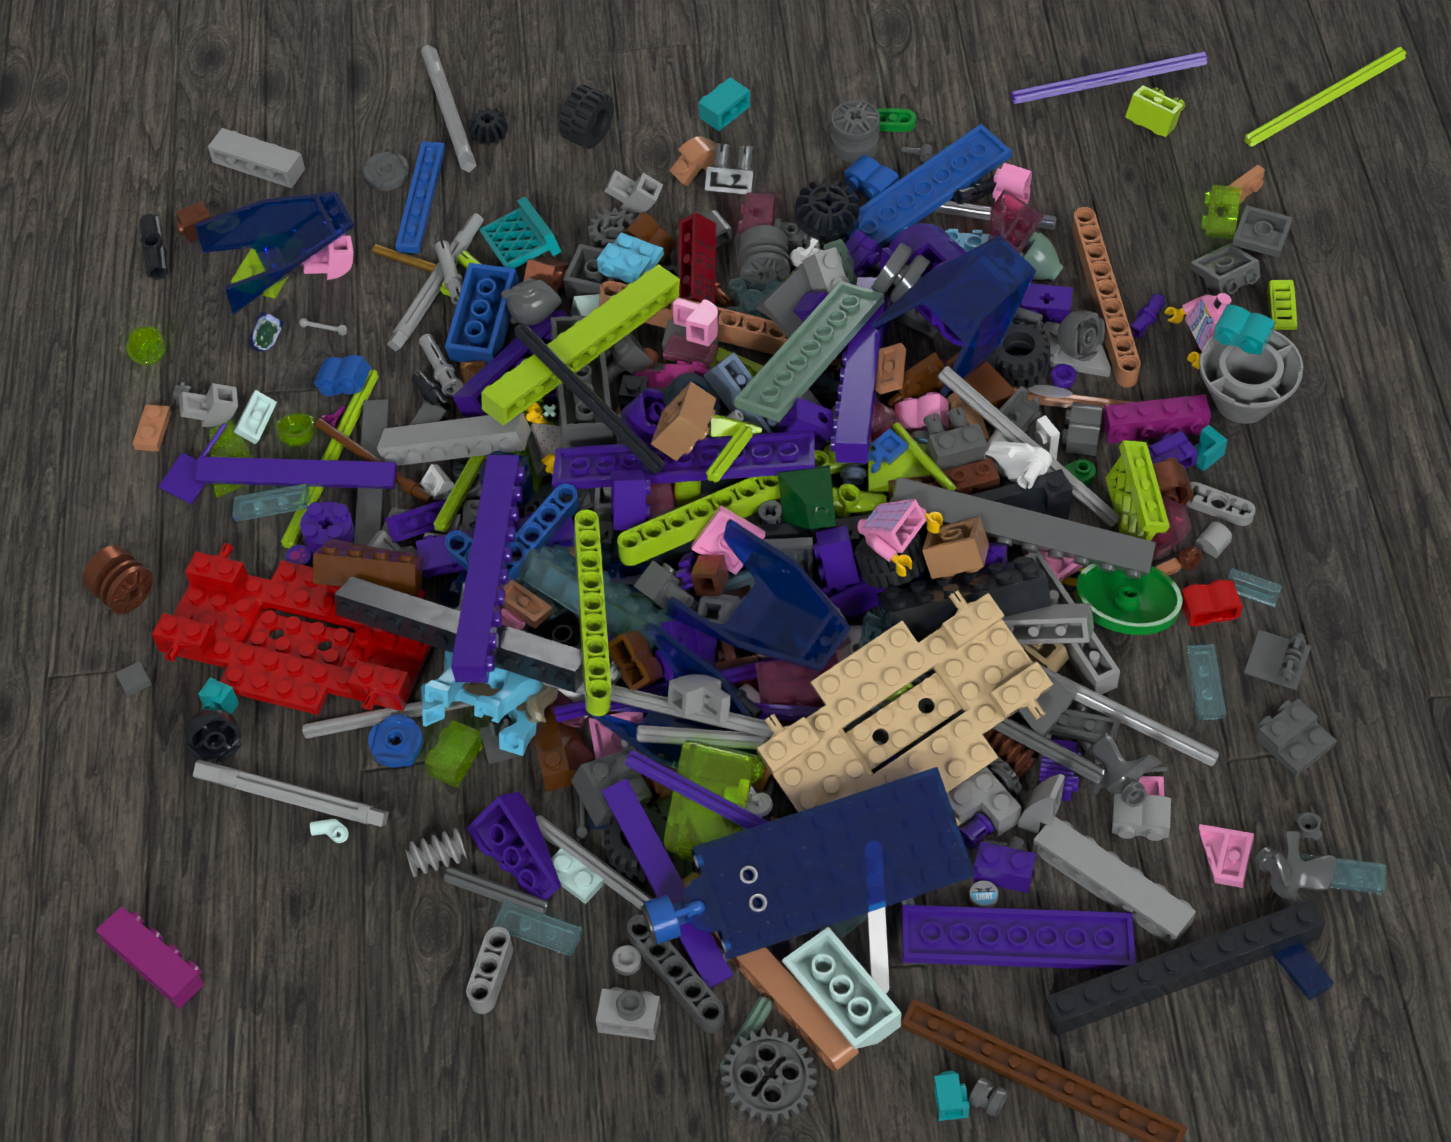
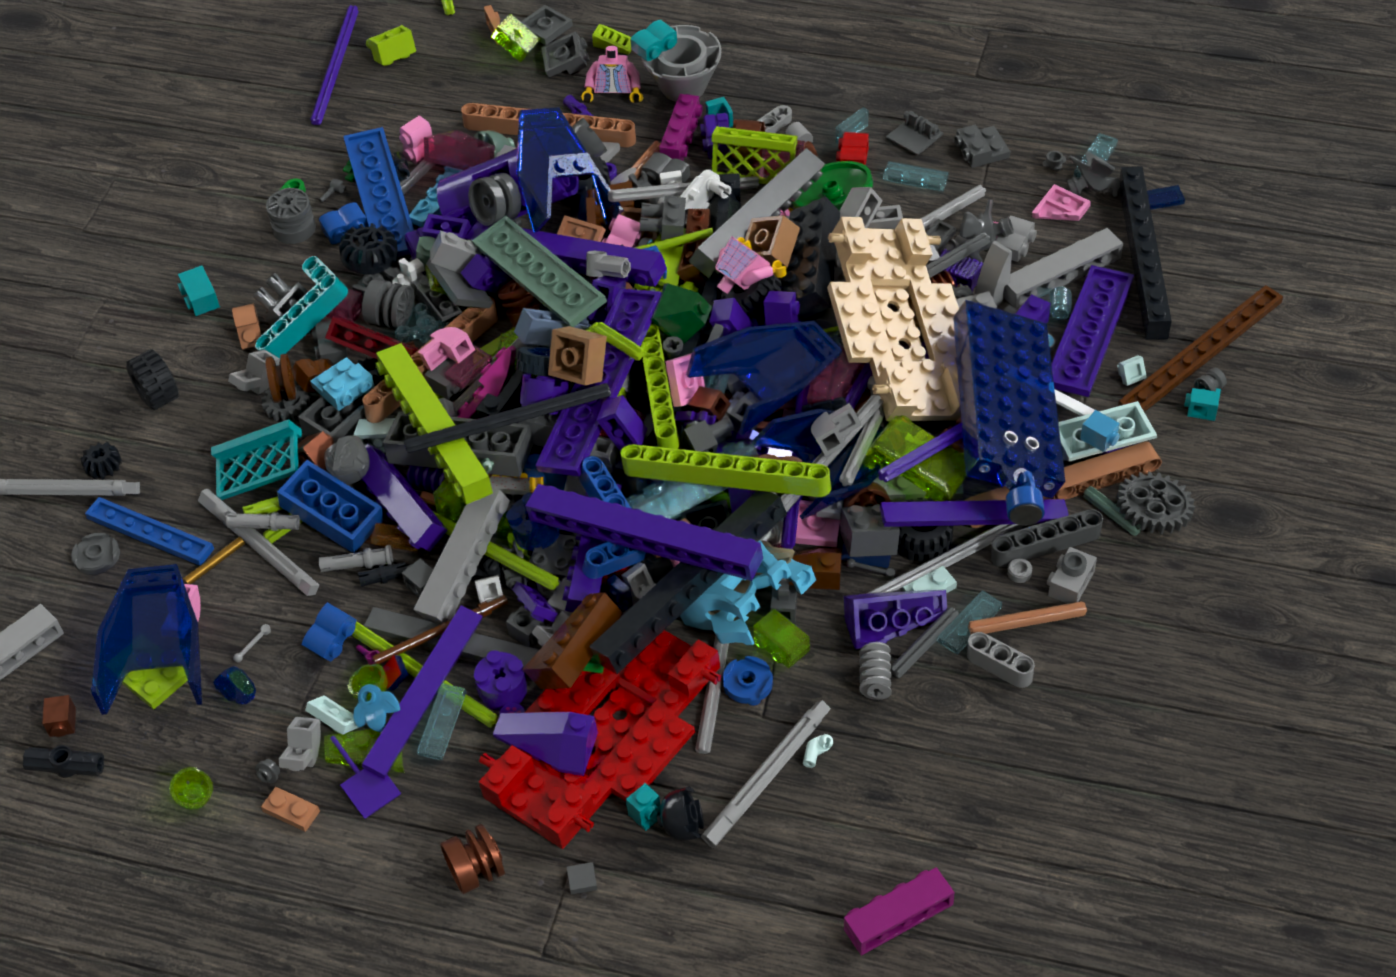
camera: 70 degrees left, 5 degrees down
none -> teal beam [255,256,348,358]
none -> reddish brown wheel [266,354,296,403]
none -> dark azure plate [353,684,400,732]
none -> tile [380,655,408,690]
none -> dark purple brick [422,213,472,239]
none -> dark purple wedge [493,712,598,776]
none -> light grey piece [586,251,631,278]
none -> dark purple brick [764,291,801,336]
none -> black axle [802,397,847,418]
none -> nougat axle [968,601,1087,635]
none -> clear light blue brick [1049,286,1072,320]
none -> dark azure brick [1080,410,1120,452]
none -> light aqua tile [1117,355,1147,386]

